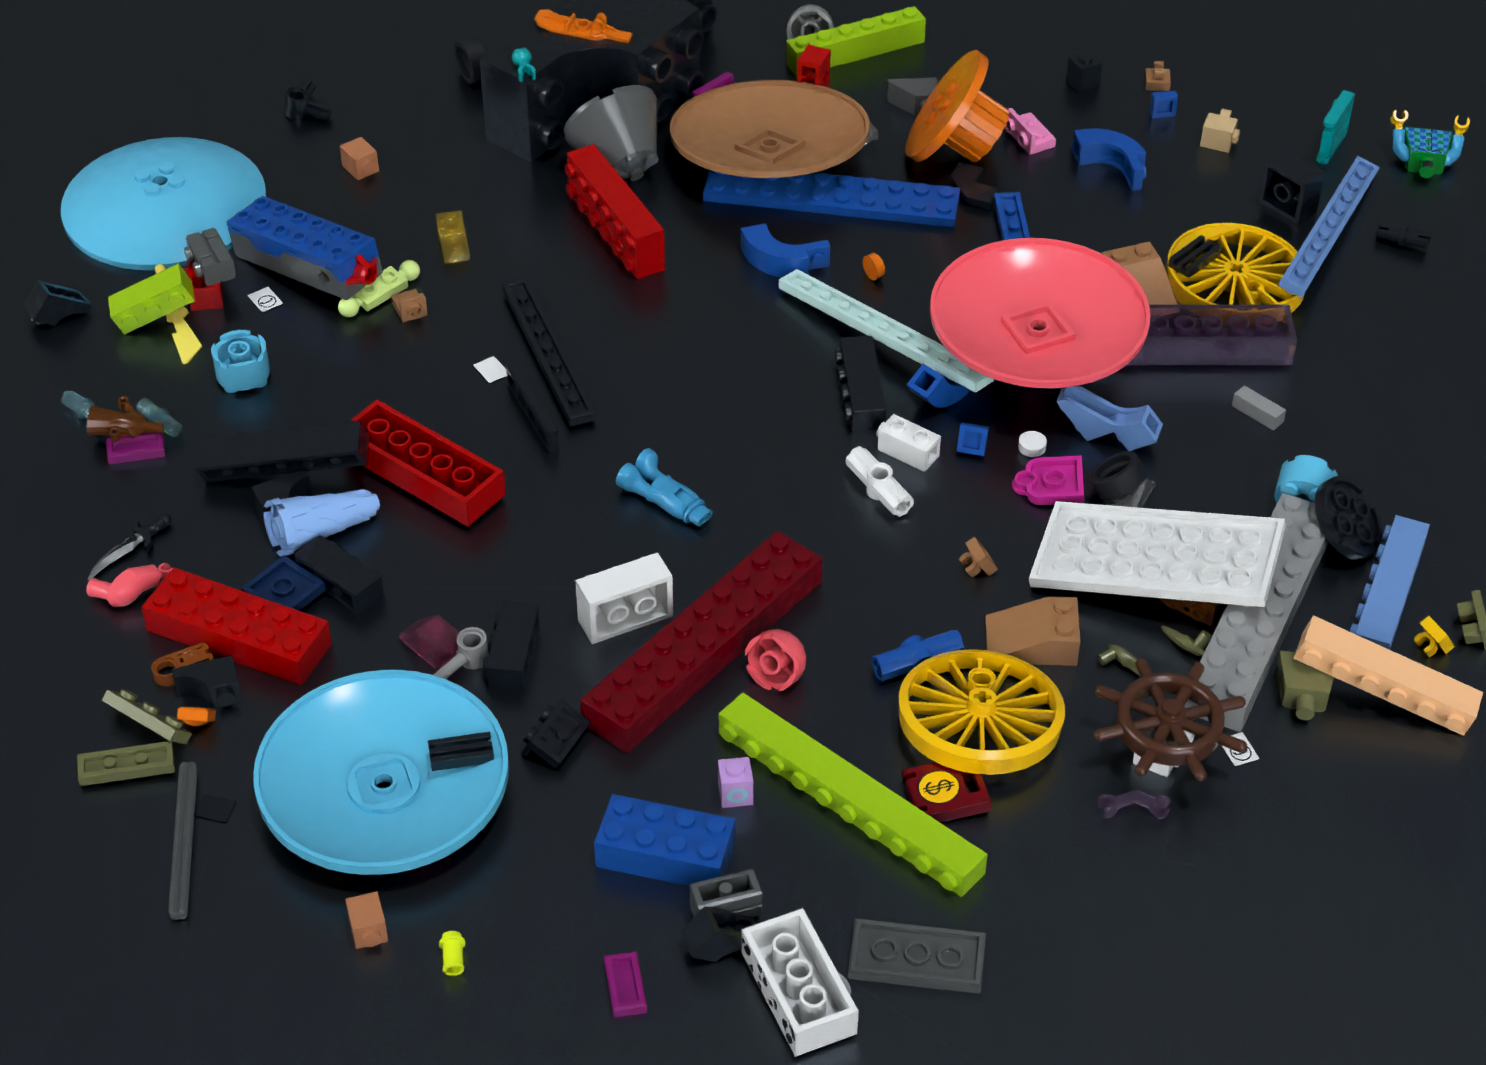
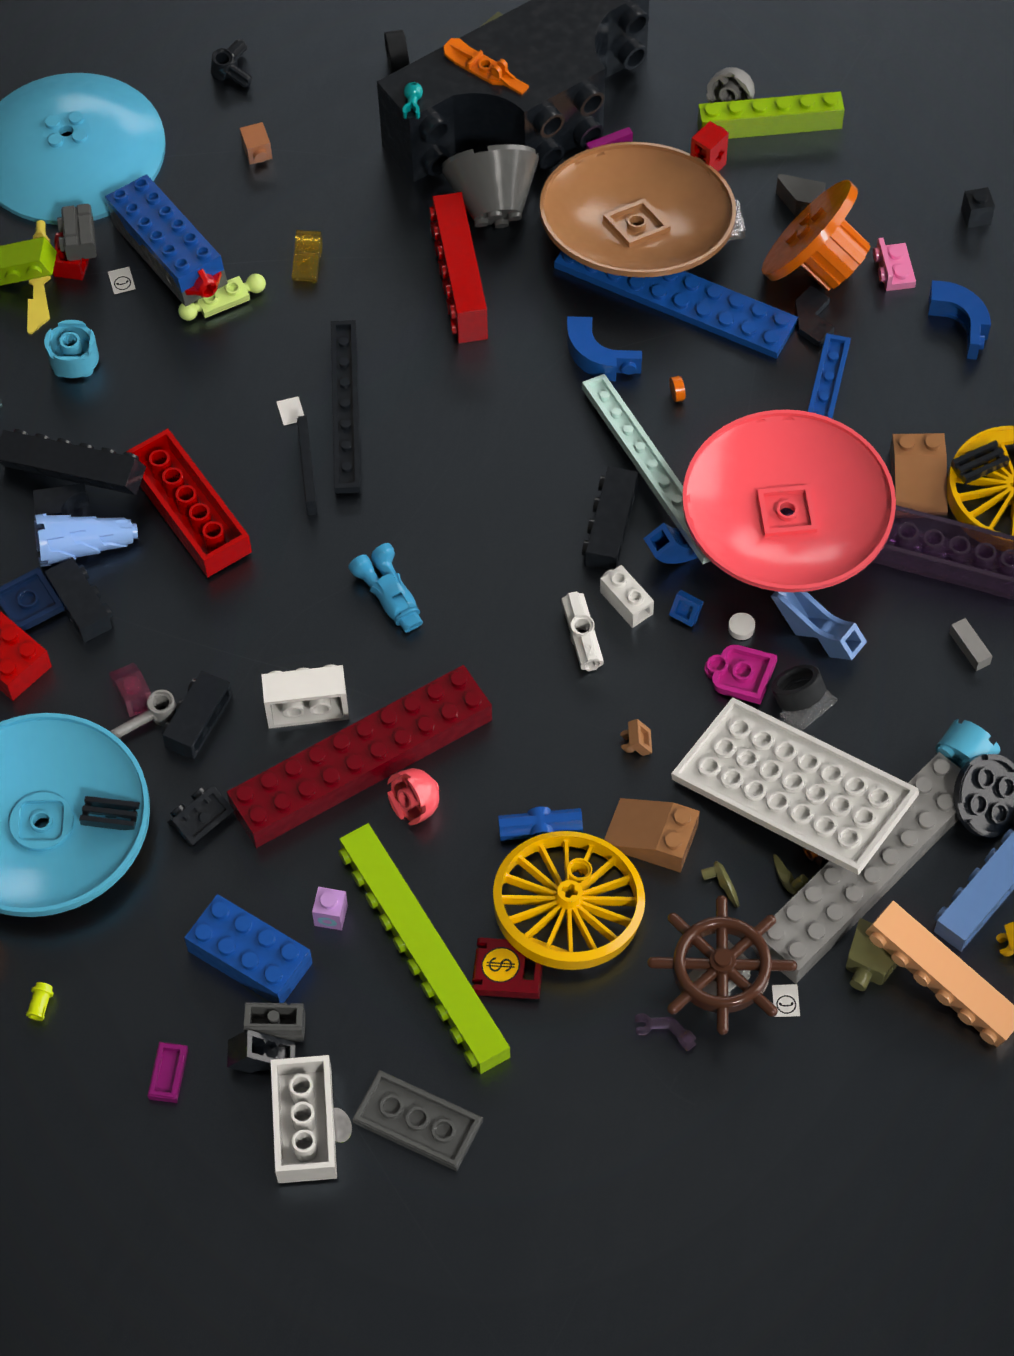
camera: 20 degrees right, 15 degrees up
medium nougat bracket [391,289,428,323] -> none

